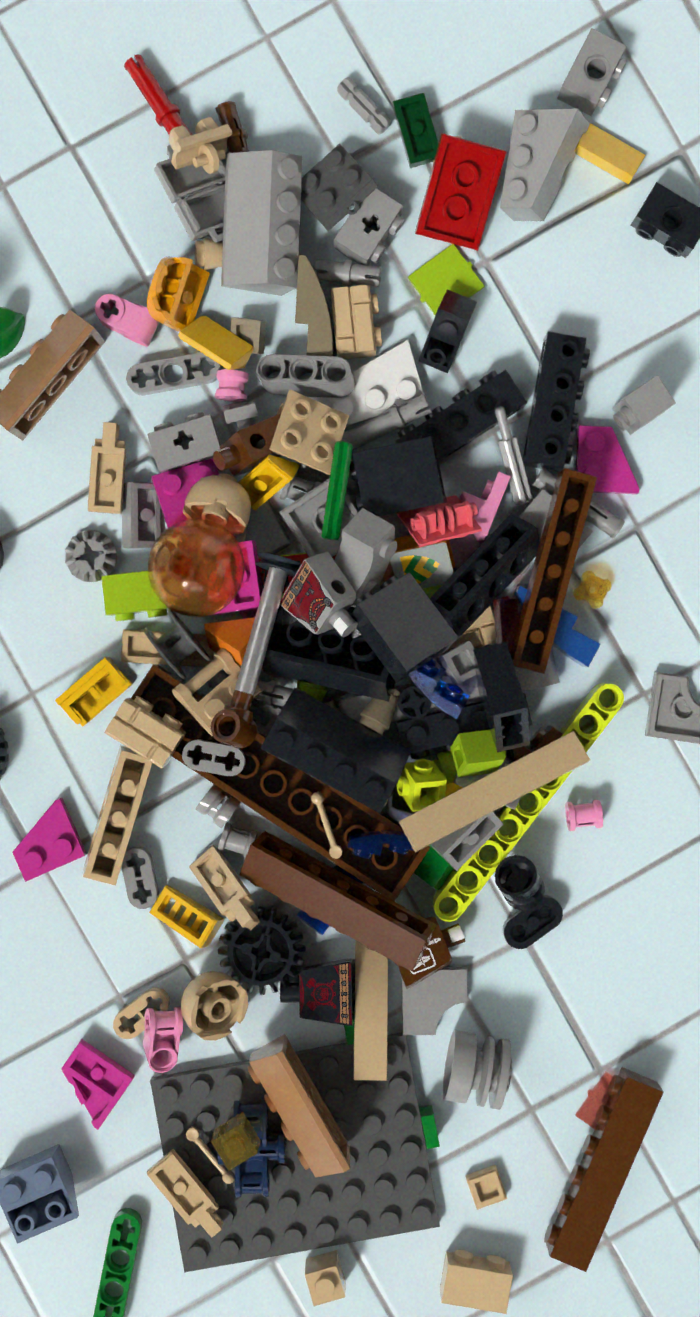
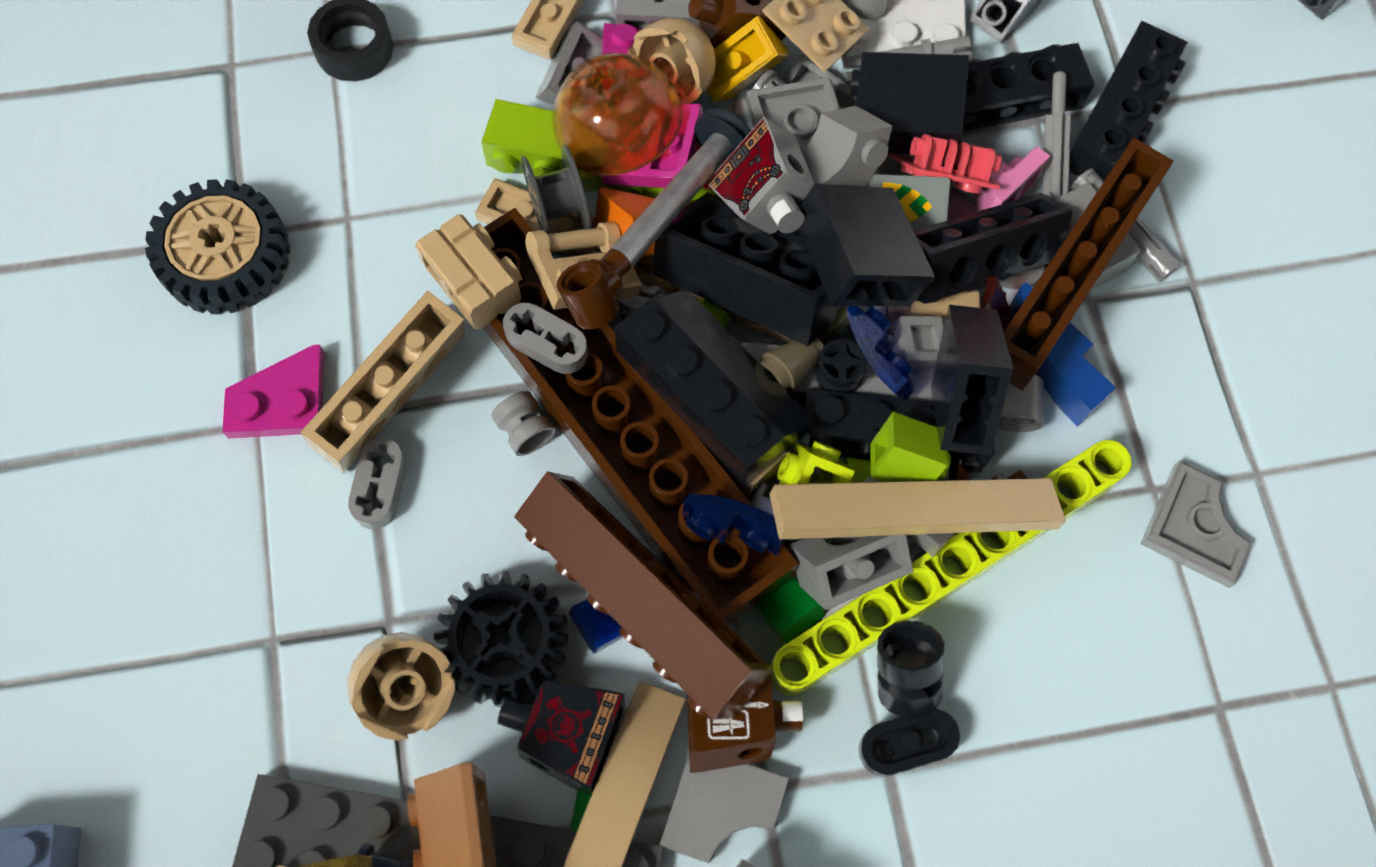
camera: 20 degrees right, 20 degrees down
yellow hinge [55,657,133,727] -> none
dark pink wing [61,1039,135,1130] -> none
light grey gear [65,530,117,582] -> none
tan beam [113,987,170,1039] -> none
bright pink piece [143,1007,183,1073] -> none
yellow slope [149,885,224,948] -> none
tan hinge [189,845,260,931] -> none
light grey bush [218,822,257,858] -> none
tan hinge [311,792,342,859] -> none
green axle [321,441,353,541] -> none
bright pink bush [565,799,603,831] -> none
clear yellow plate [573,571,612,609] -> none
dark pink wing [576,426,639,495] -> none
light grey brick [612,375,676,435] -> none

